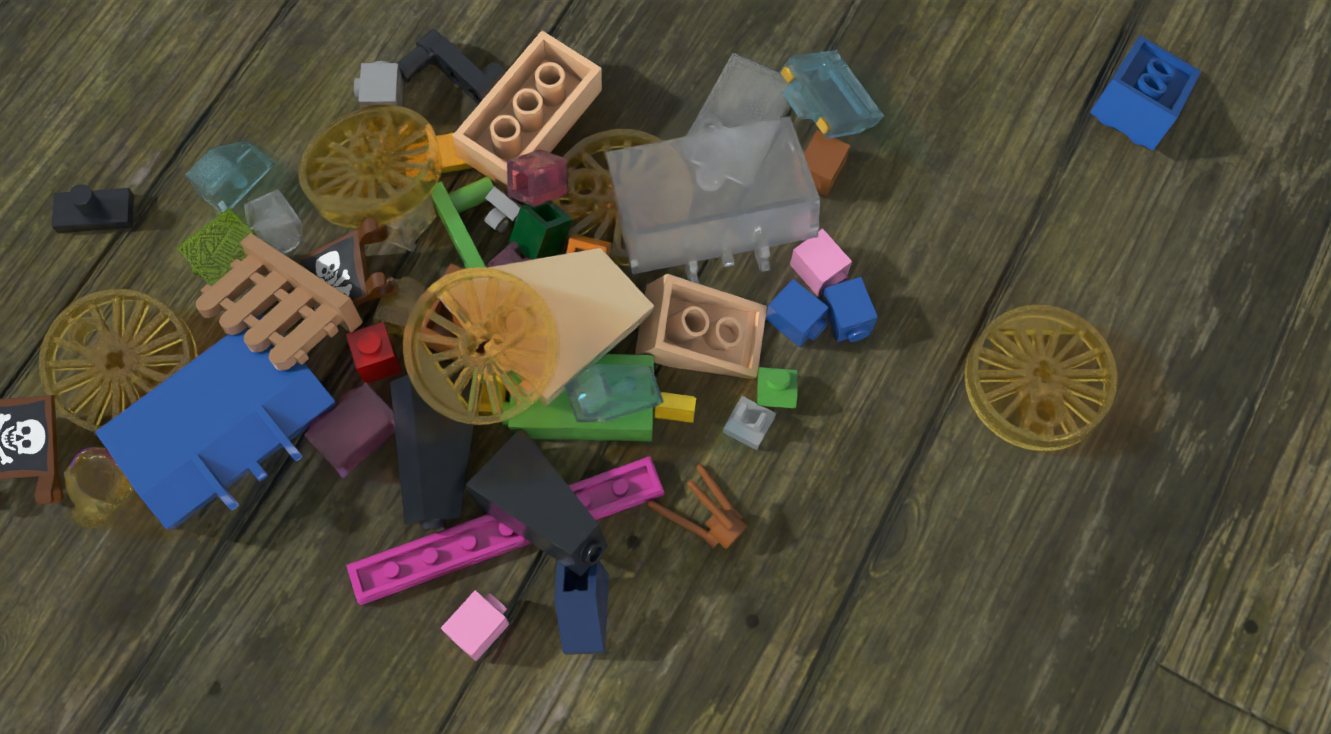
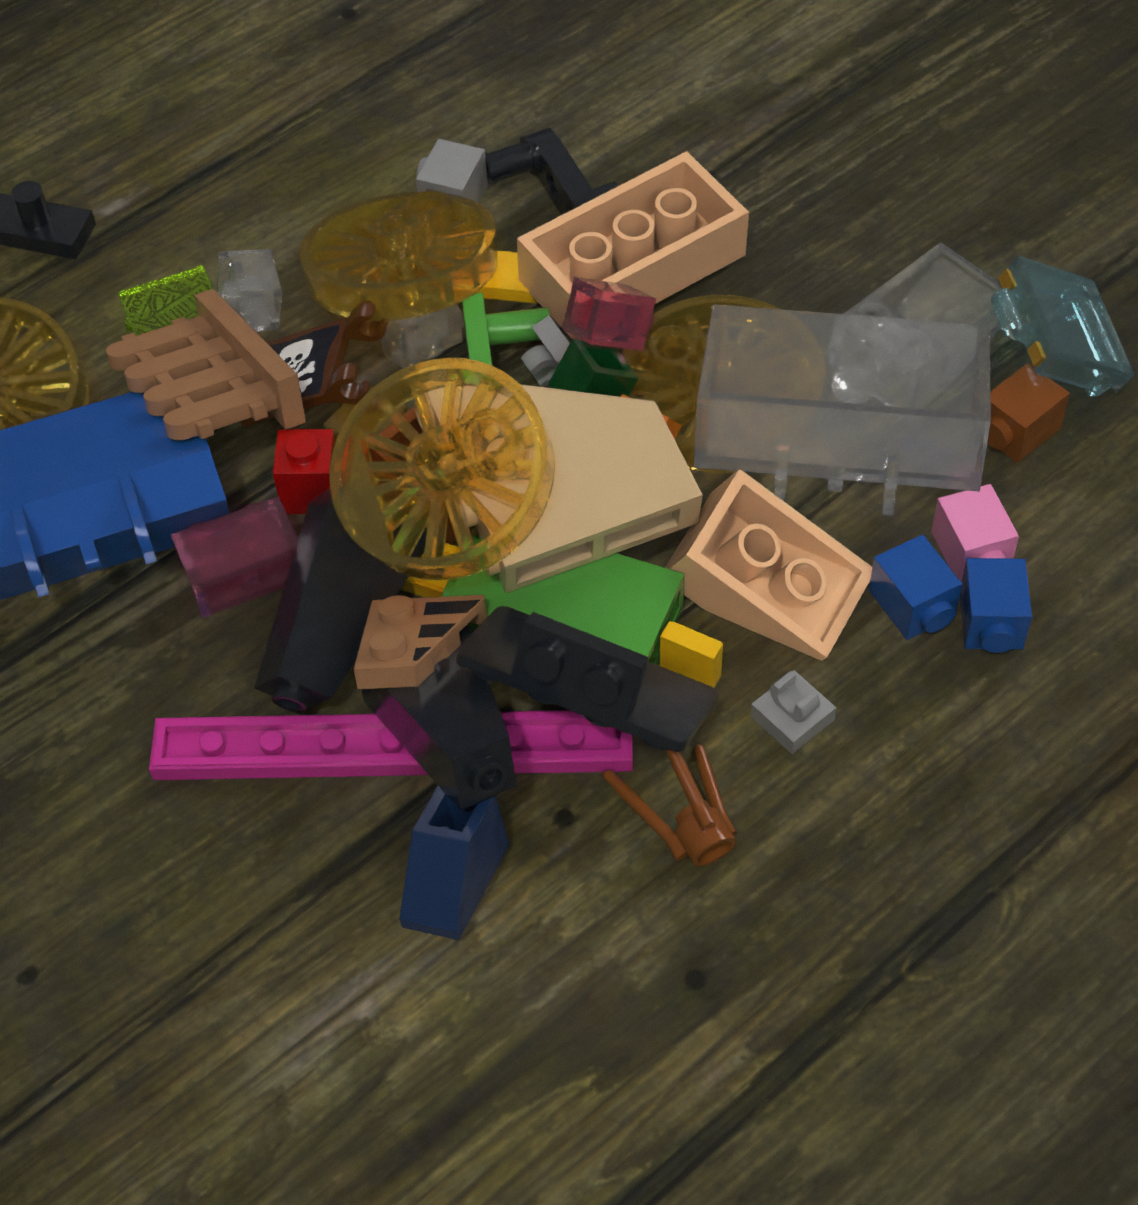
camera: 25 degrees right, 15 degrees down
clear light blue slope [185,140,275,216] -> none
bright pink brick [441,590,509,661] -> none
clear light blue slope [565,364,664,422] -> none
bright green plate [757,367,797,408] -> none
none -> medium nougat wing [354,595,488,689]
none -> black bracket [455,606,718,752]

